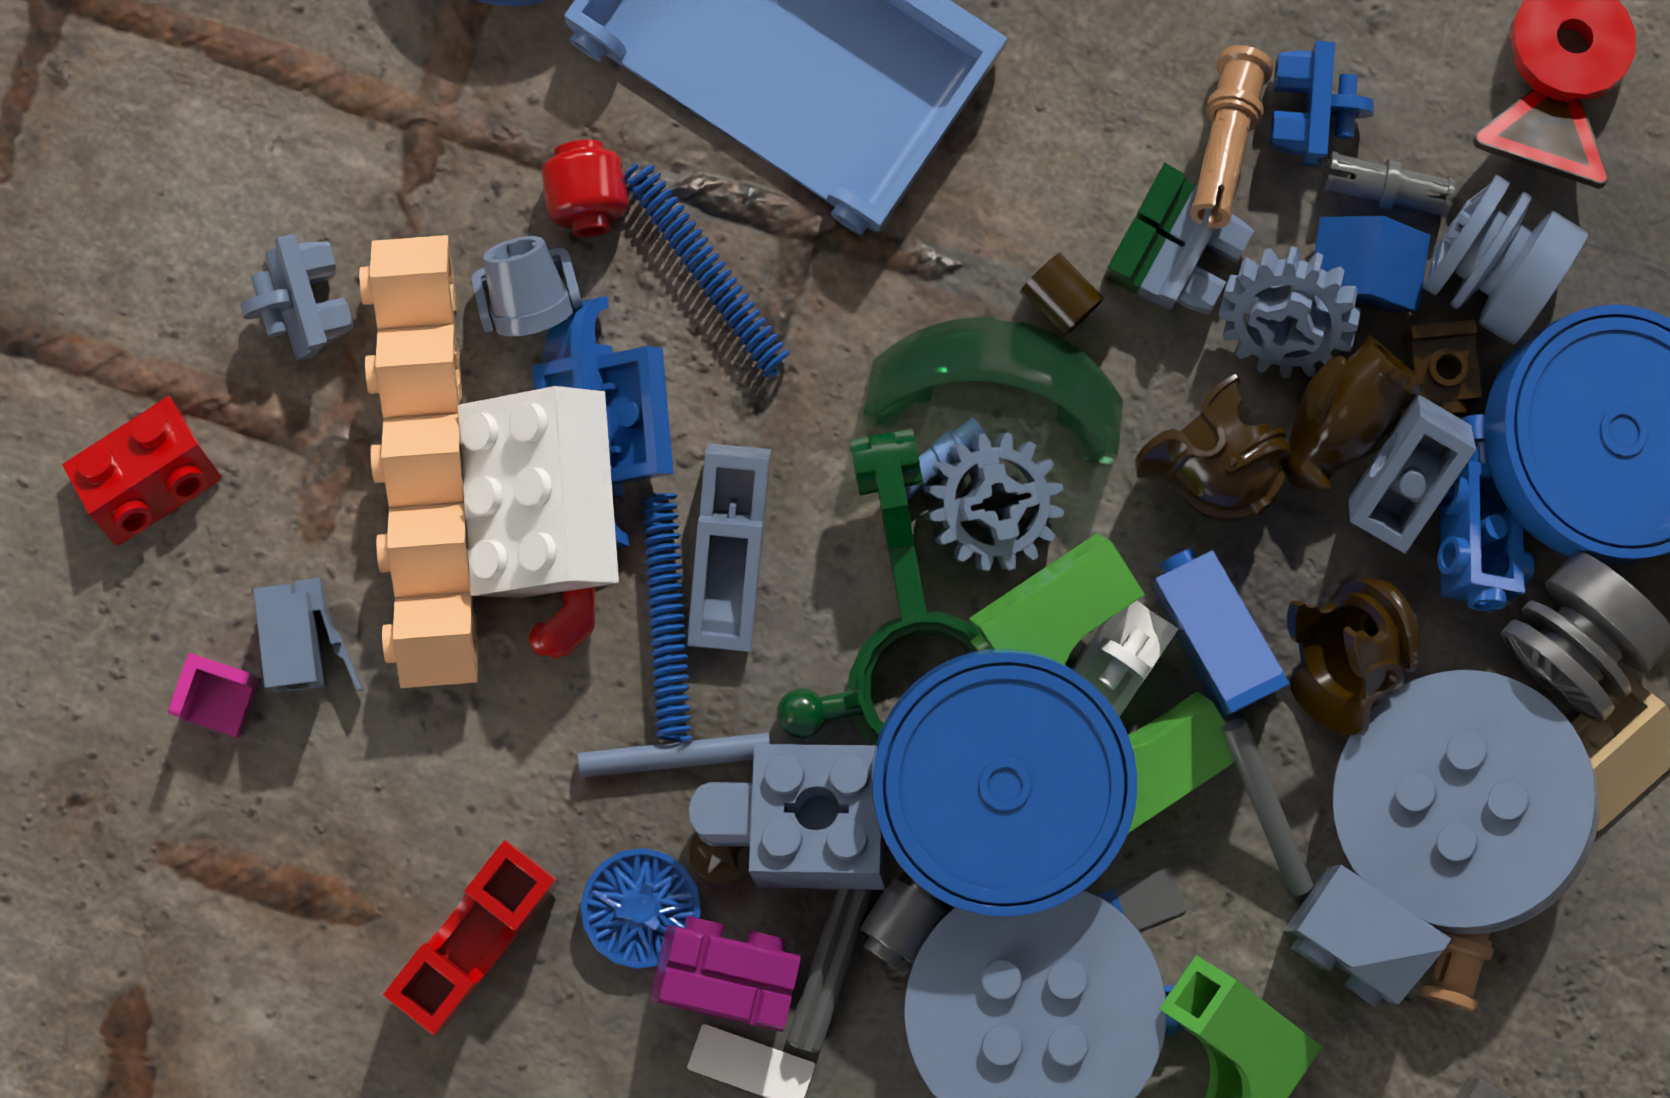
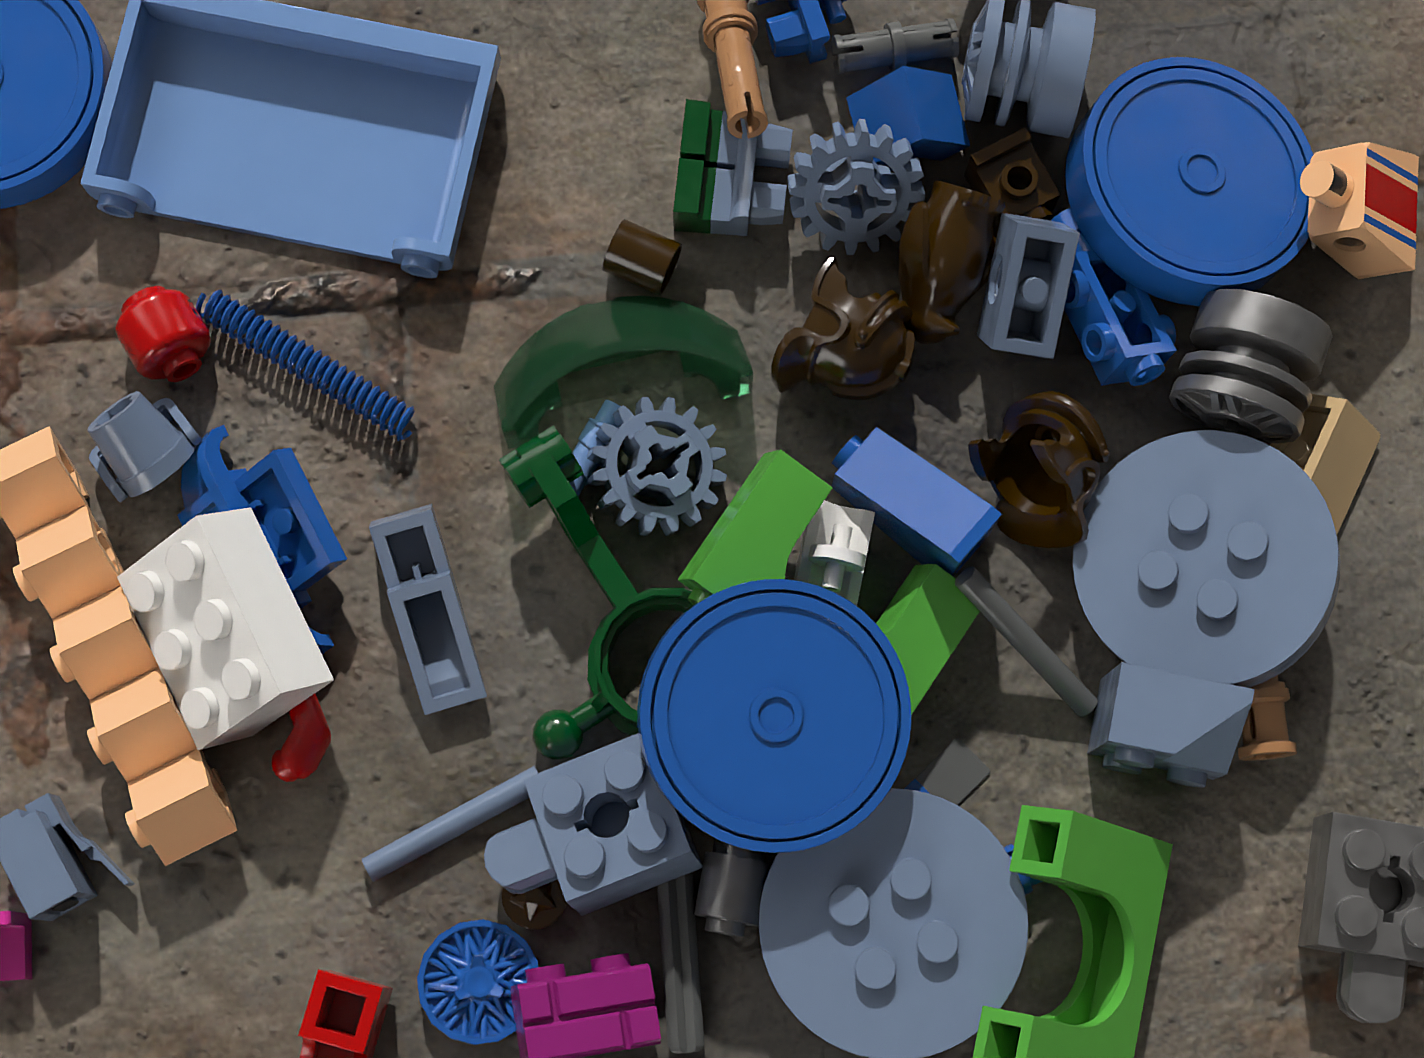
camera: 25 degrees left, 5 degrees down
blue piece [641,493,693,743] -> none

